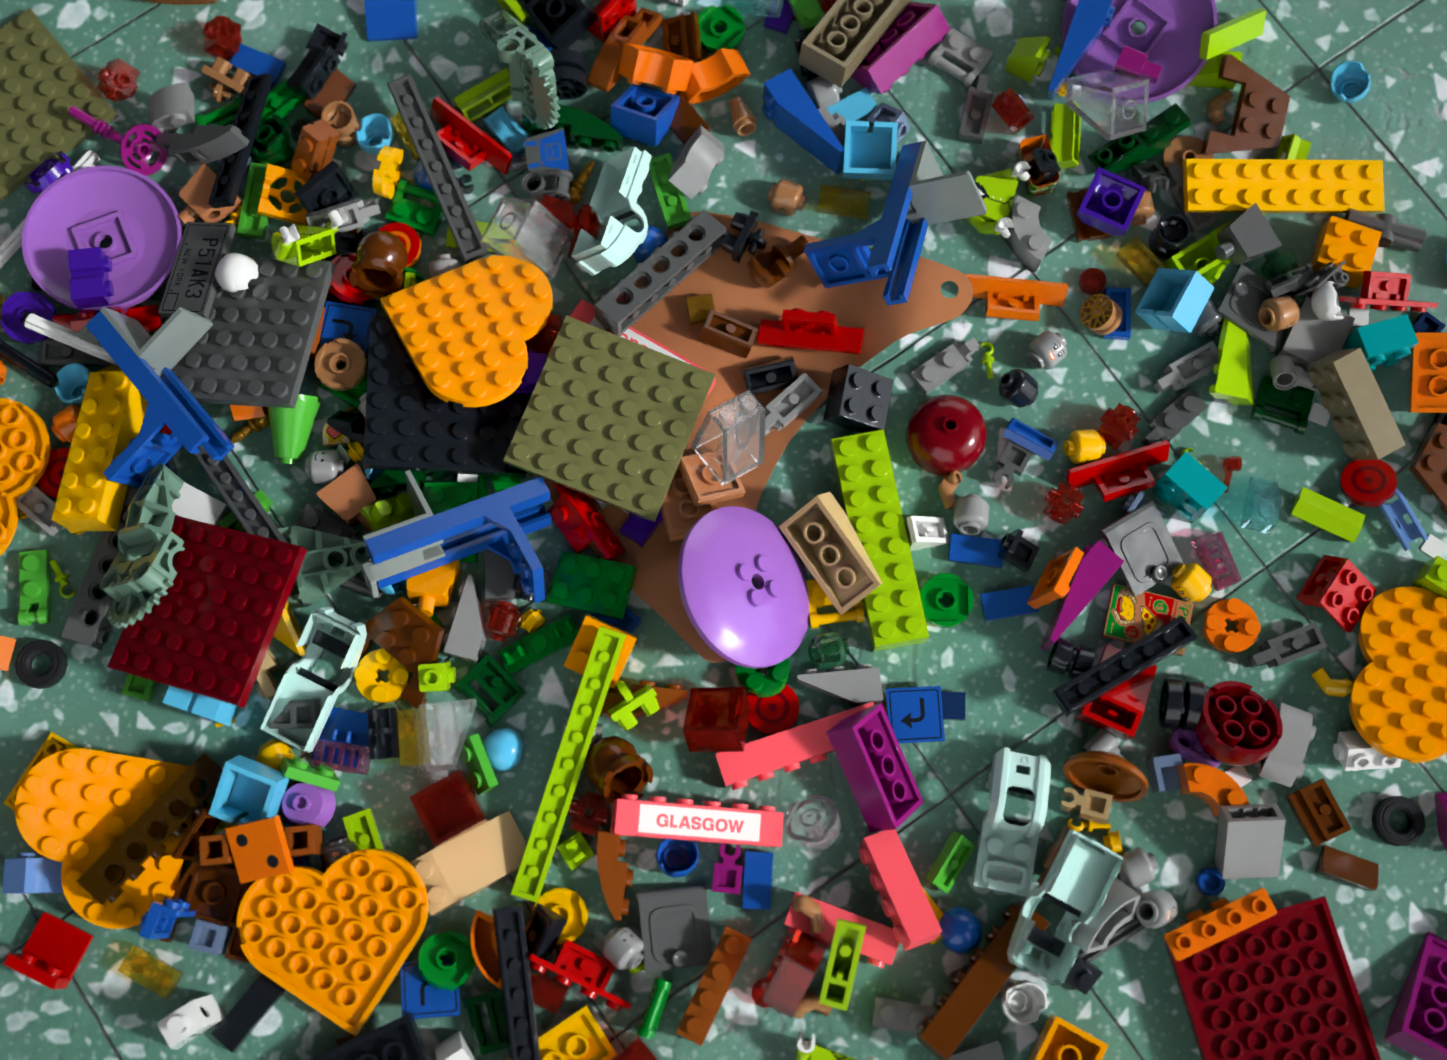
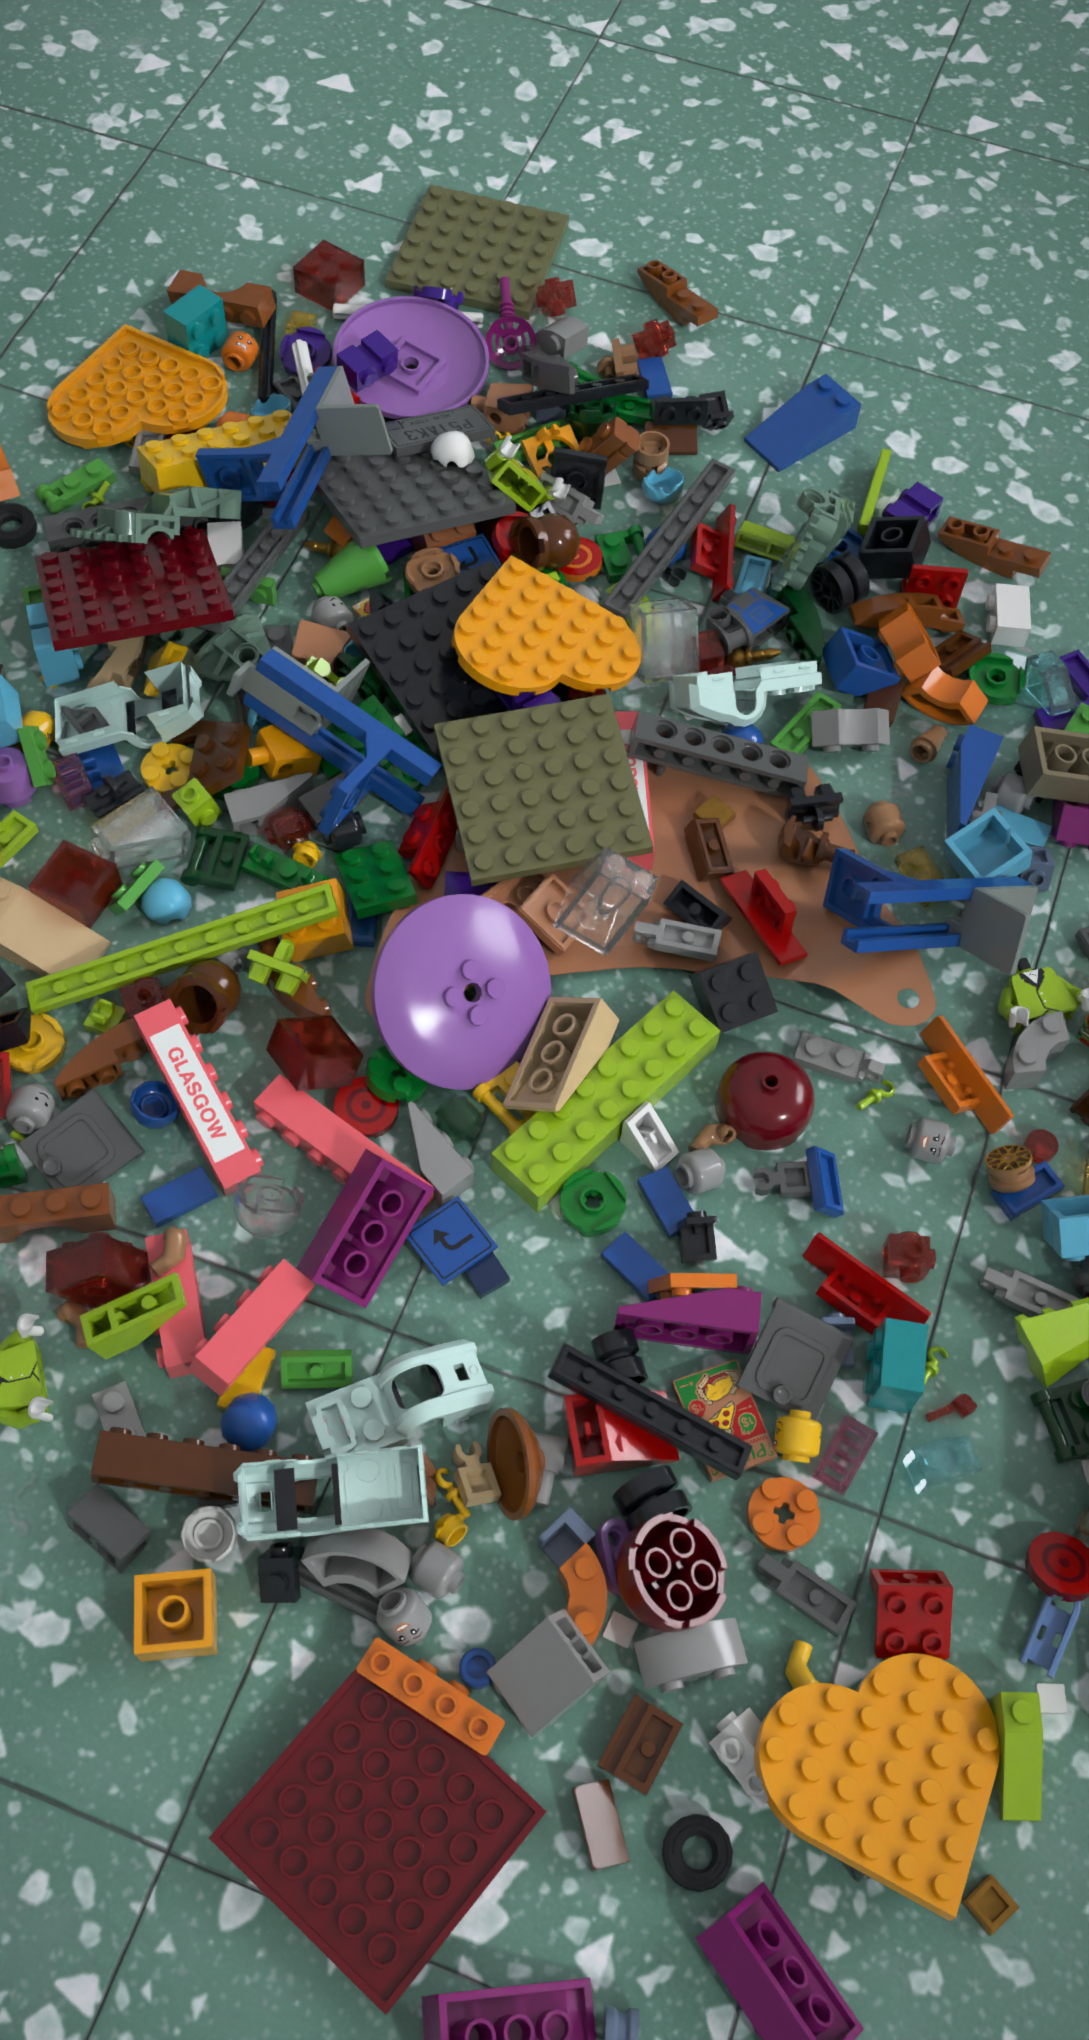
camera: 50 degrees right, 15 degrees down
yellow plate [372,146,404,199] -> none
magenta plate [712,843,743,894] -> none
black head [999,369,1038,408] -> none
clear red brick [1043,482,1085,526] -> none
yellow head [1063,429,1106,465] -> none
dark grey hinge [1141,388,1208,446] -> none
lime piece [1288,487,1366,543] -> none

